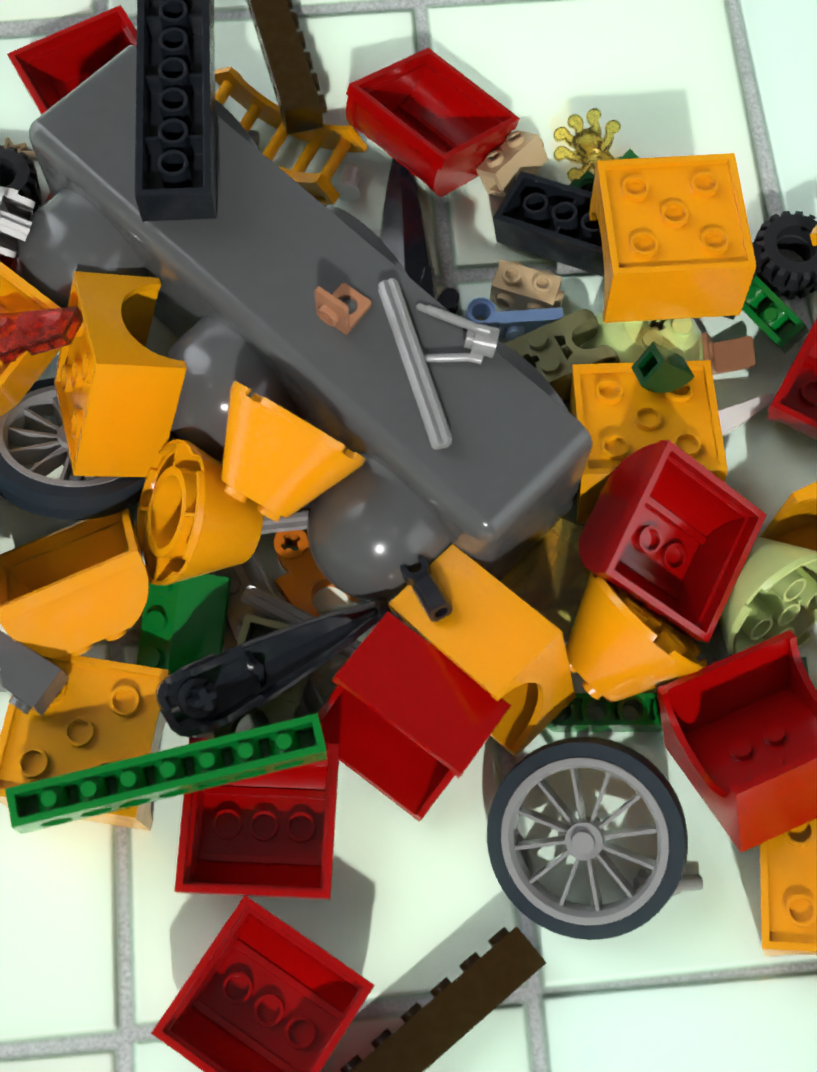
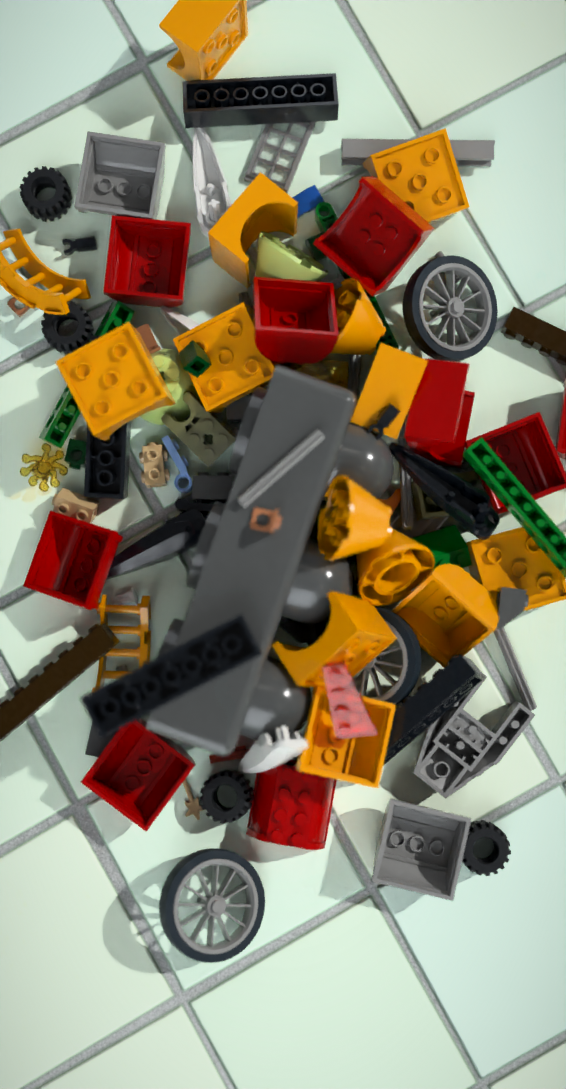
camera: 115 degrees left, 15 degrees up
light grey plant [416,303,500,364] -> none

